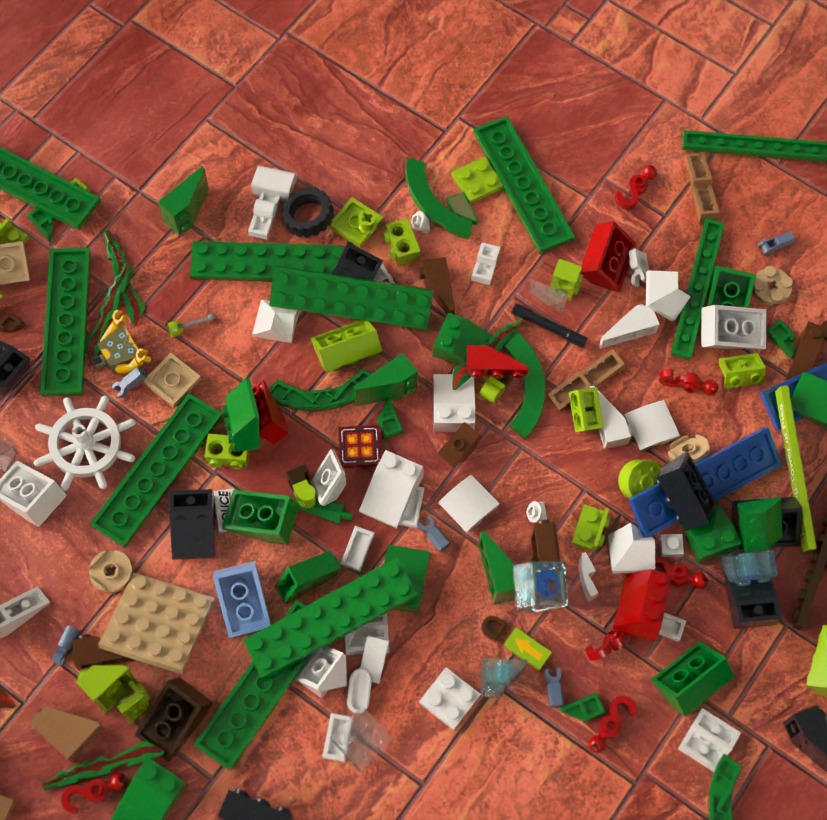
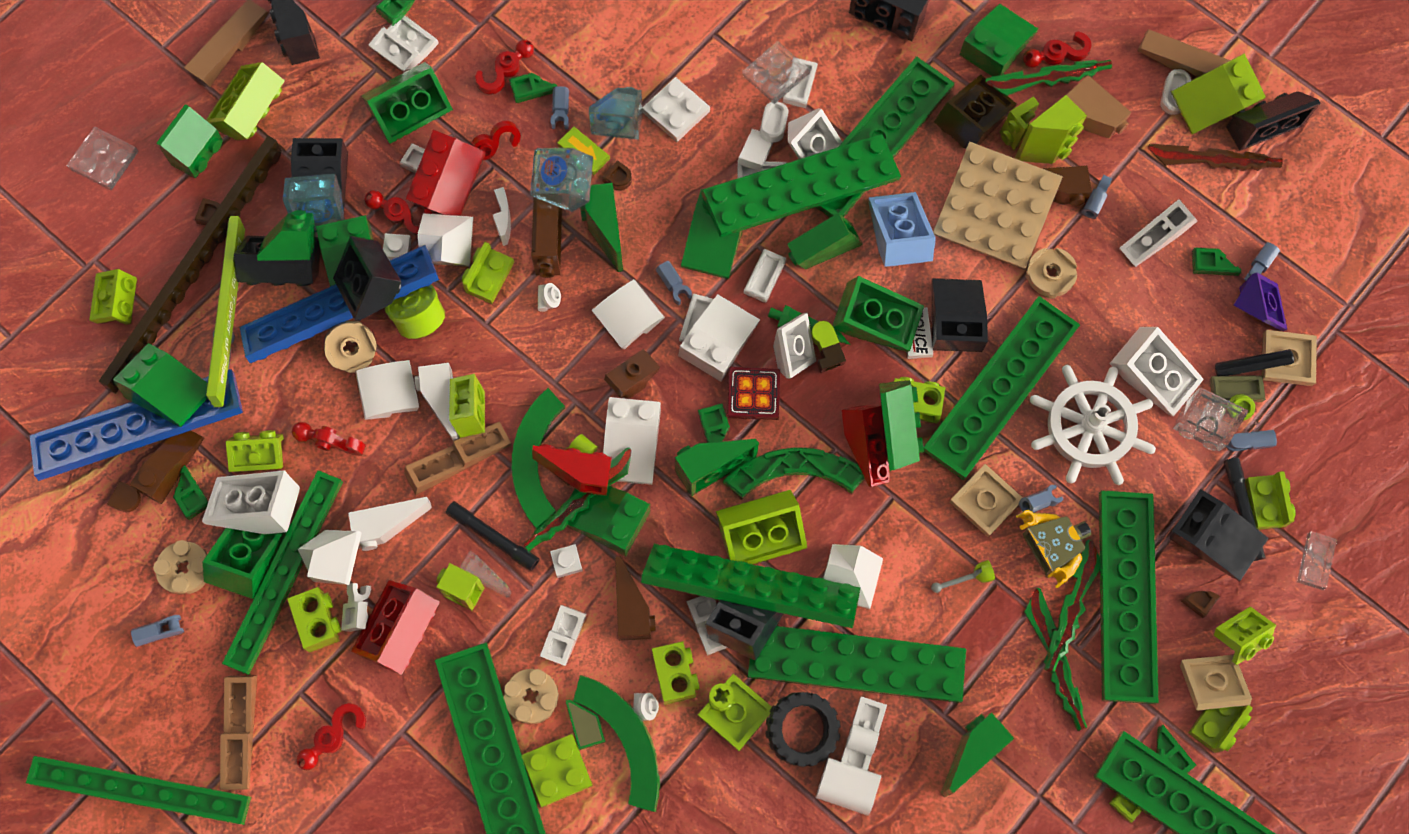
camera: 175 degrees left, 5 degrees up
none -> lime brick [287,587,341,653]
none -> tan plate [504,669,559,724]
none -> white plate [550,544,583,578]

